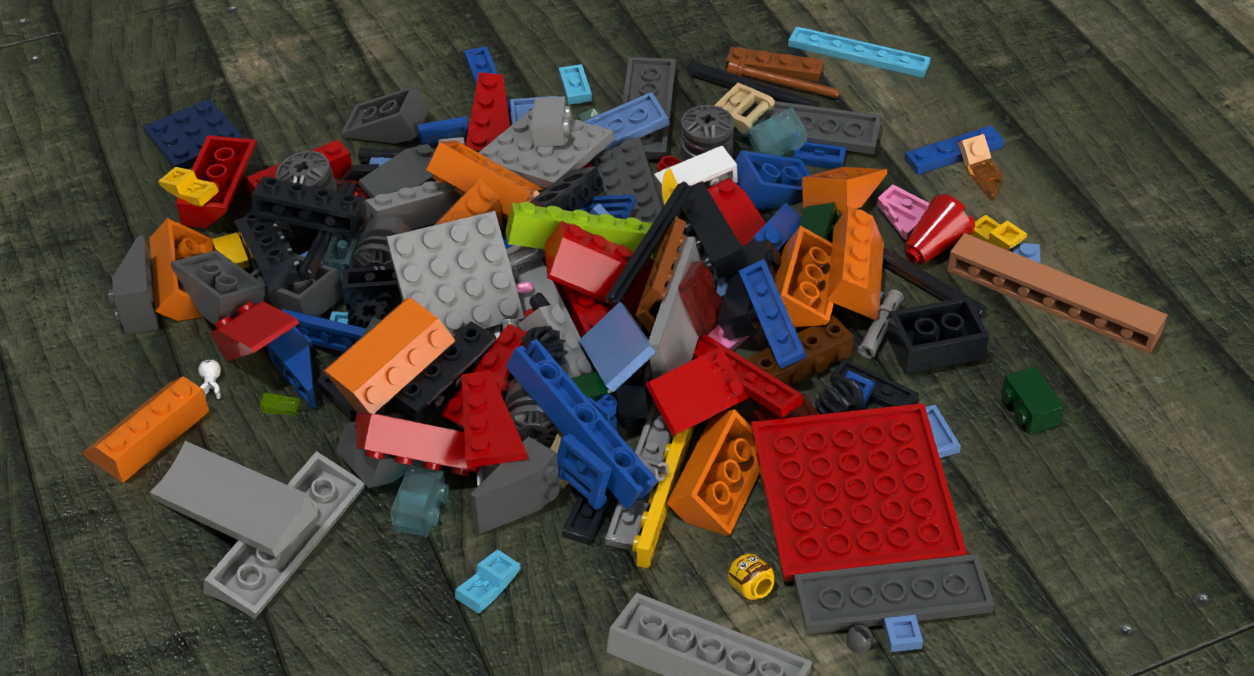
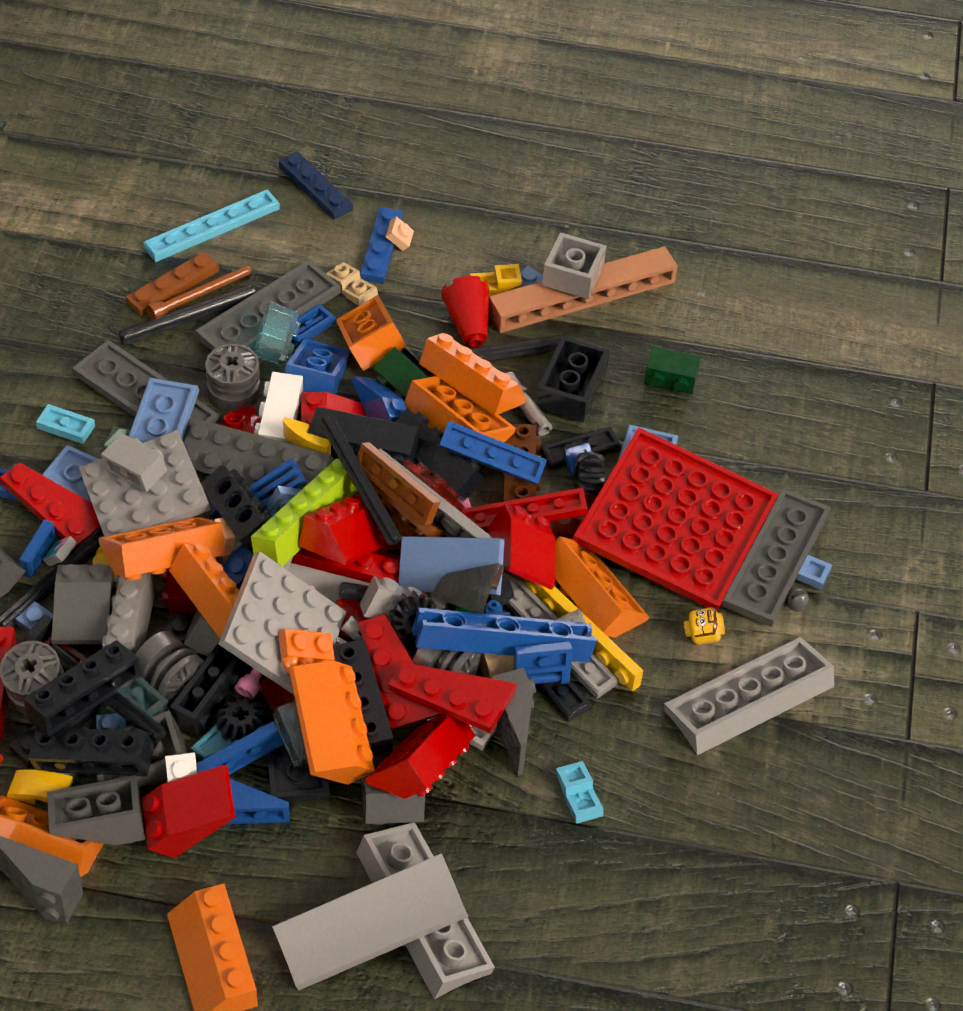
camera: 60 degrees left, 5 degrees up
white arm [198,359,221,399] -> none
clear neon green piece [260,392,300,415] -> none
clear light blue brick [390,465,449,537] -> none
tan plate [714,83,775,134] -> none
bright pink wing [877,184,929,240] -> none
clear orange tile [967,159,1003,201] -> none
none -> white plate [165,752,197,782]
none -> orange plate [278,628,335,675]
none -> dark blue plate [279,151,353,220]
none -> tan slope [326,262,378,306]
none -> clear smoke slope [430,563,505,615]
none -> light grey brick [542,232,606,299]

